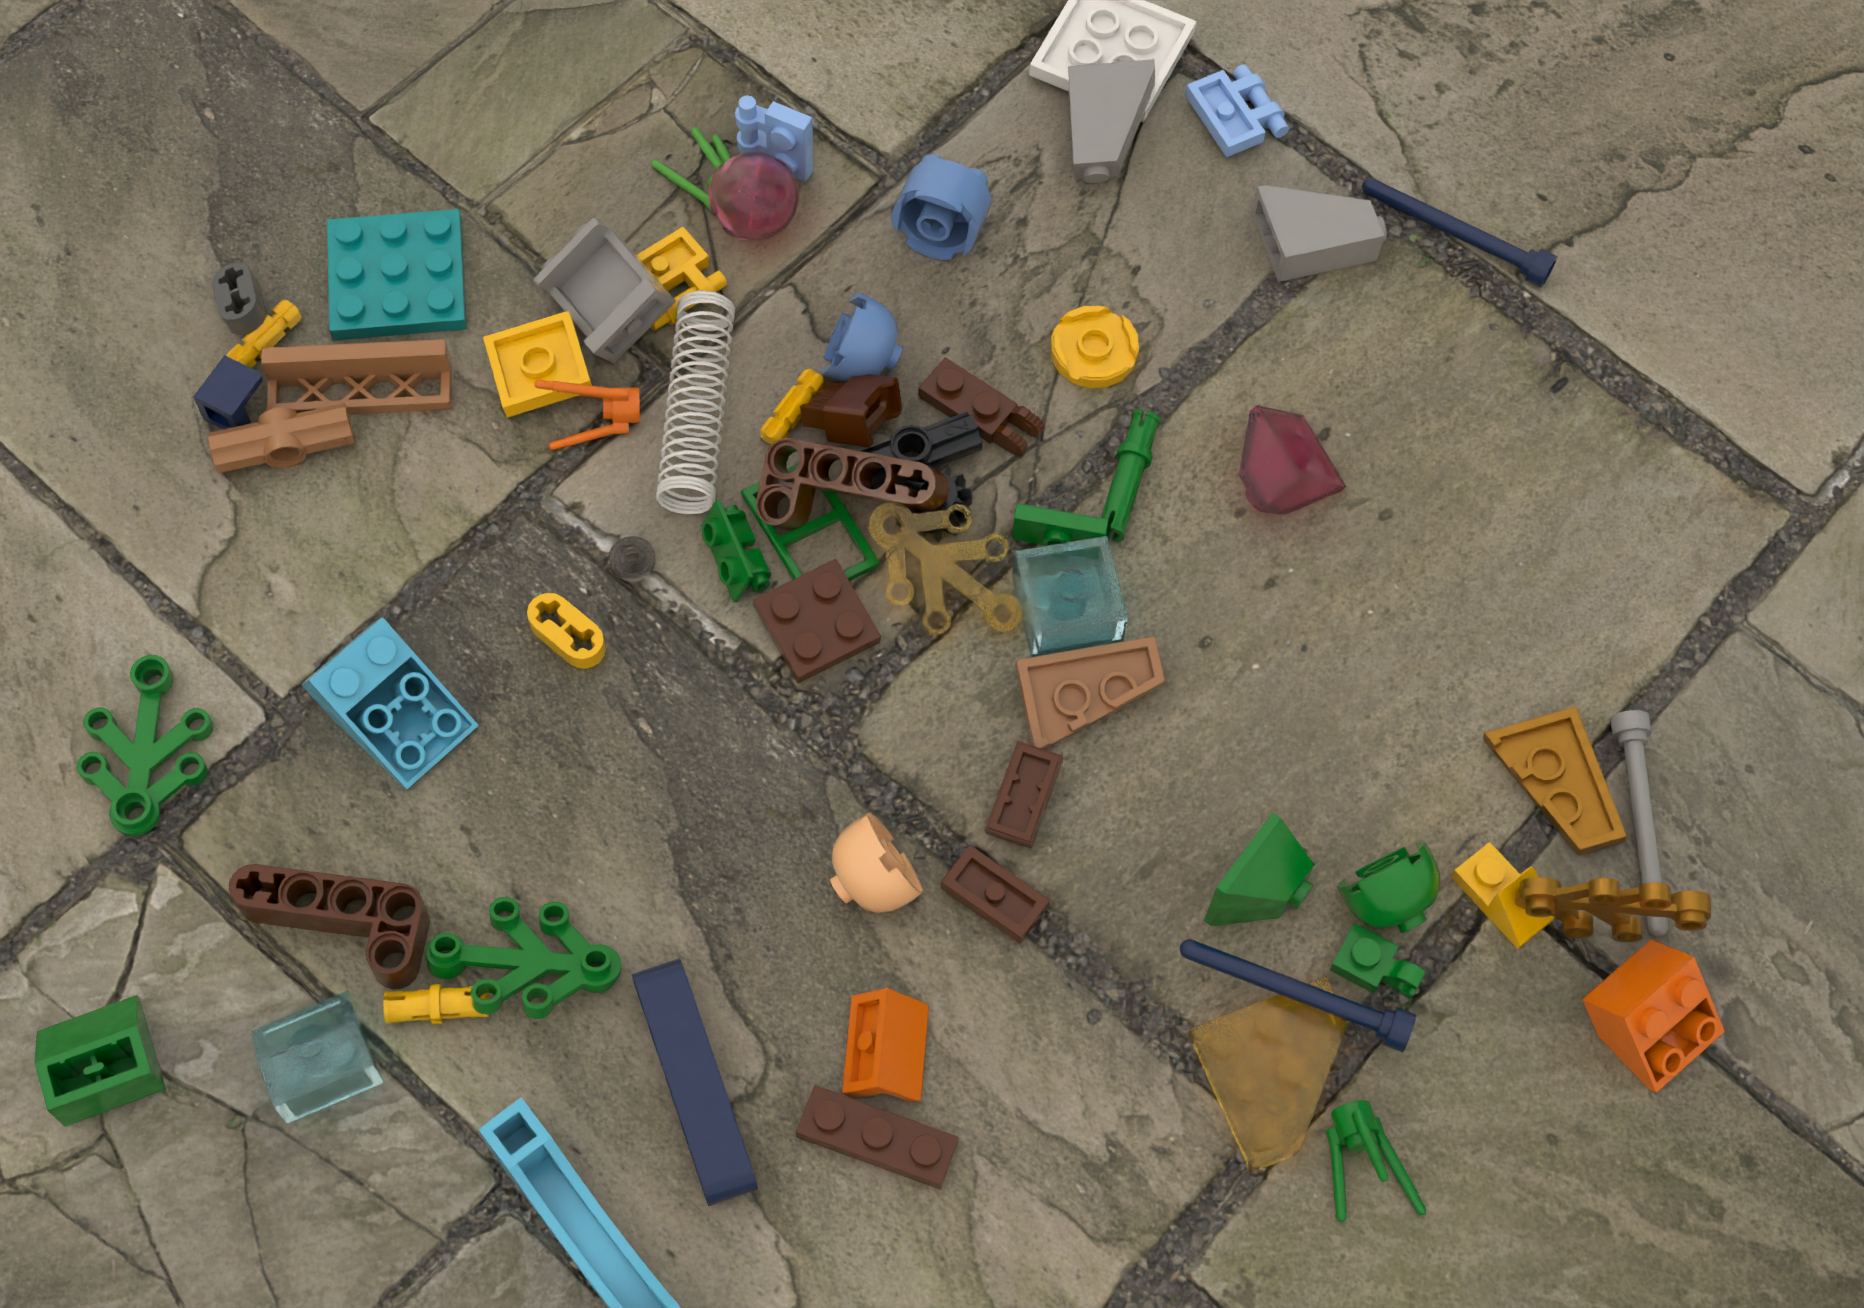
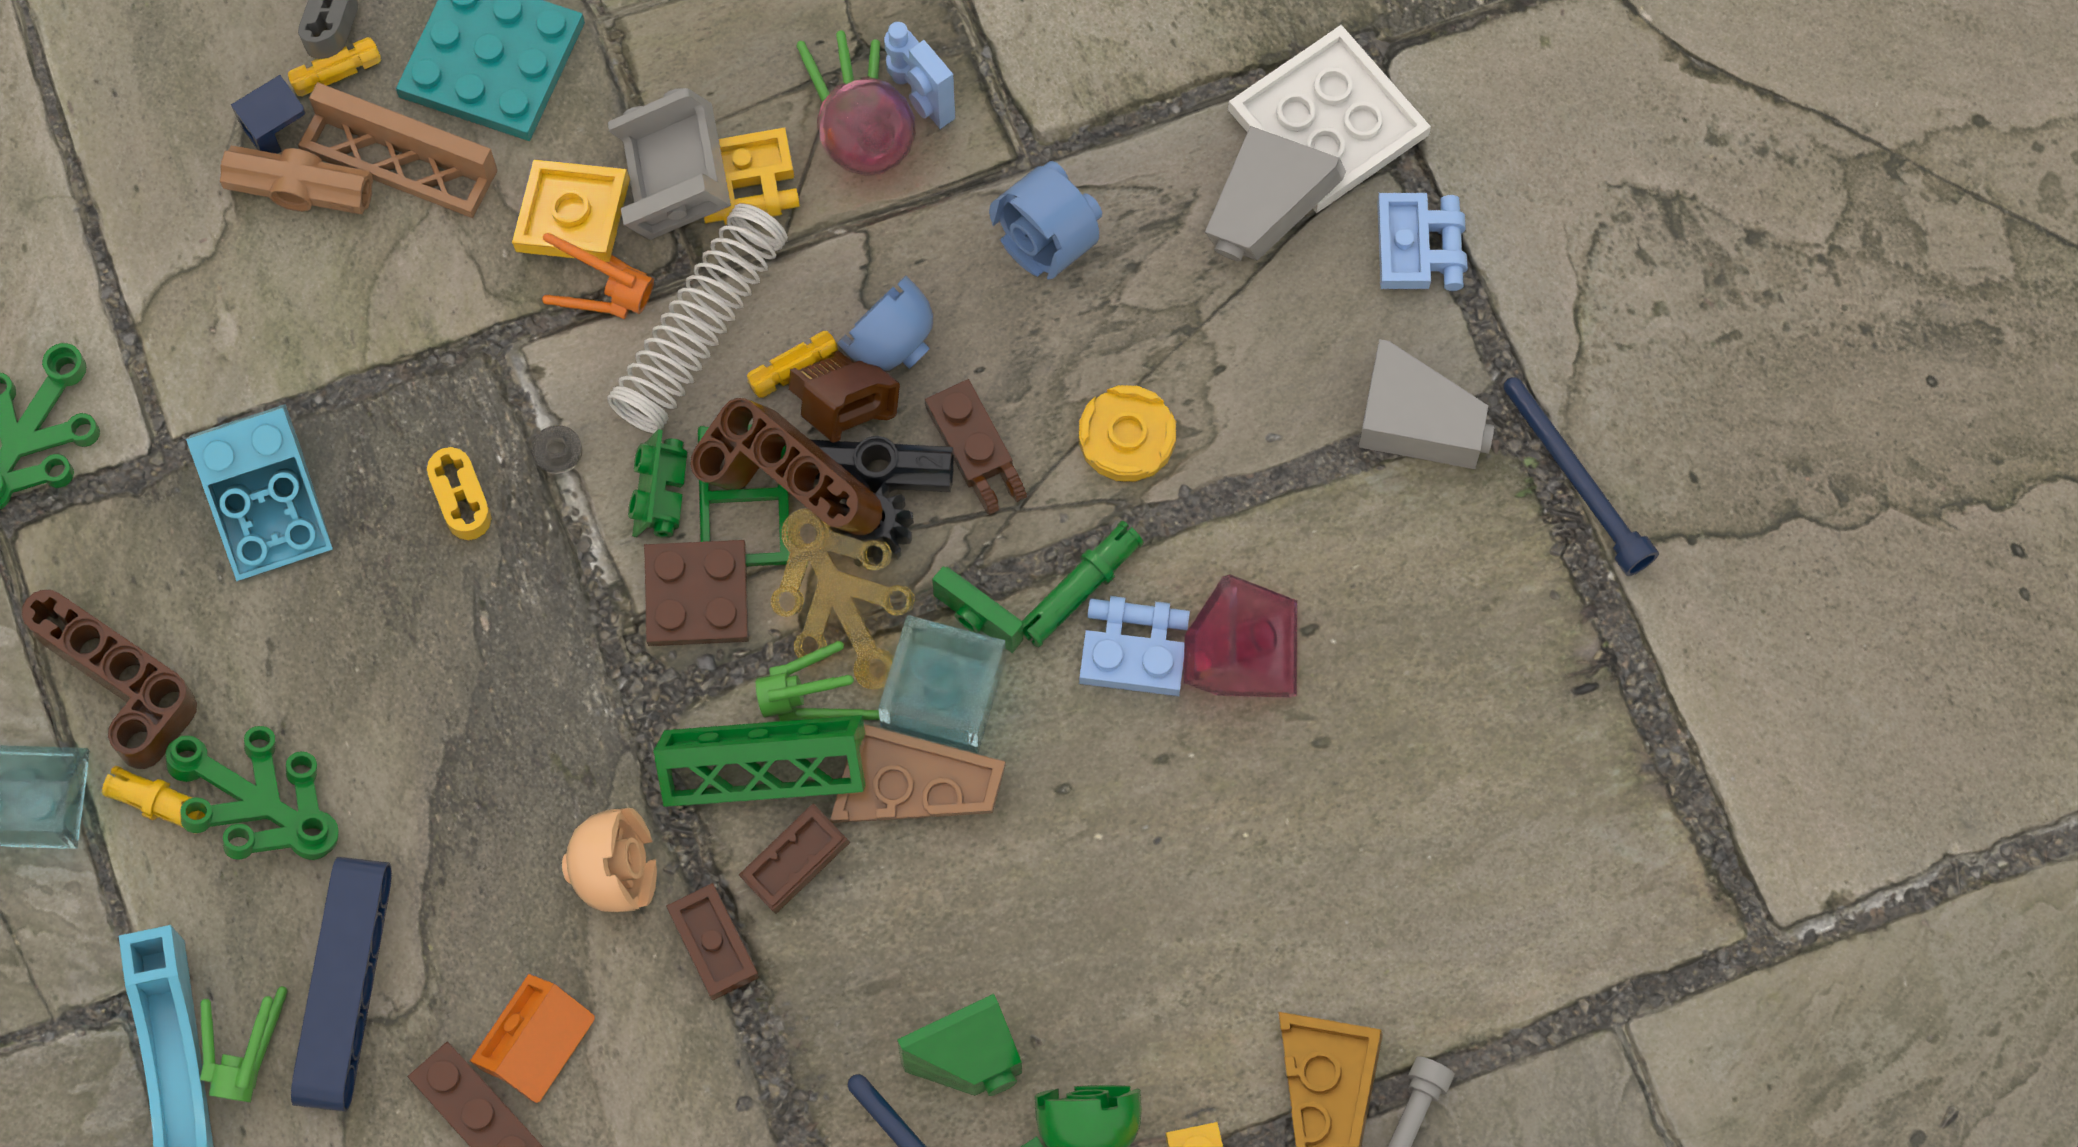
camera: 30 degrees right, 5 degrees up
none -> bright green plant [200,986,288,1102]
none -> green fence [653,715,866,807]
none -> bright green plant [756,641,884,721]
none -> light blue plate [1079,596,1190,696]

